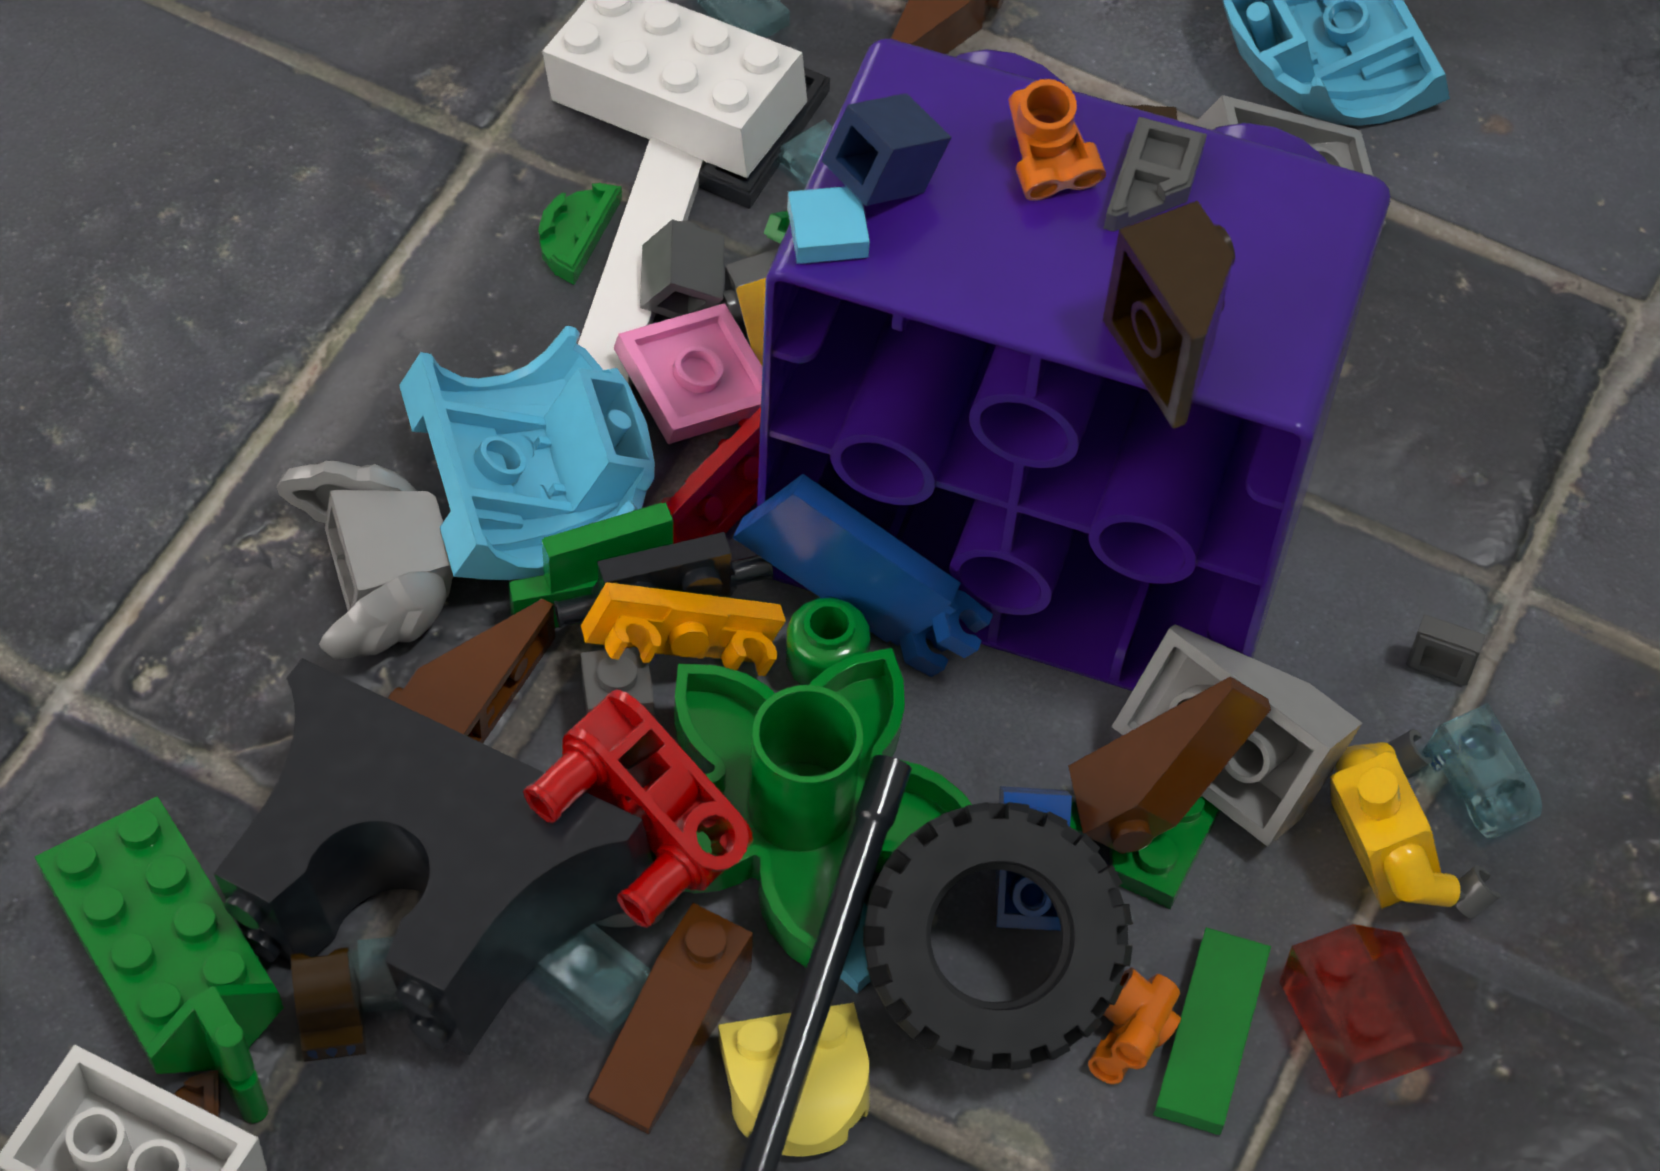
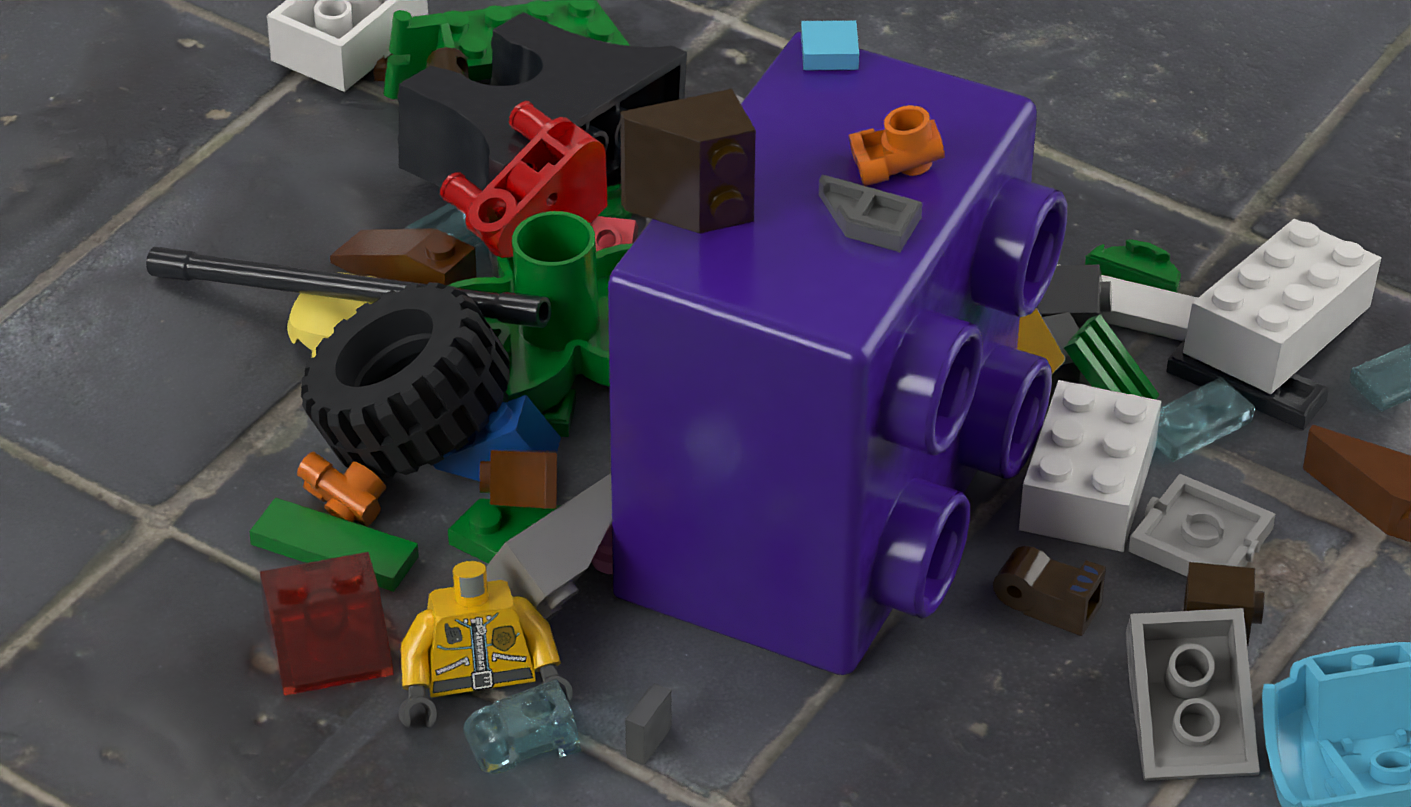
camera: 100 degrees right, 15 degrees down
dark blue brick [821,93,952,206] -> none

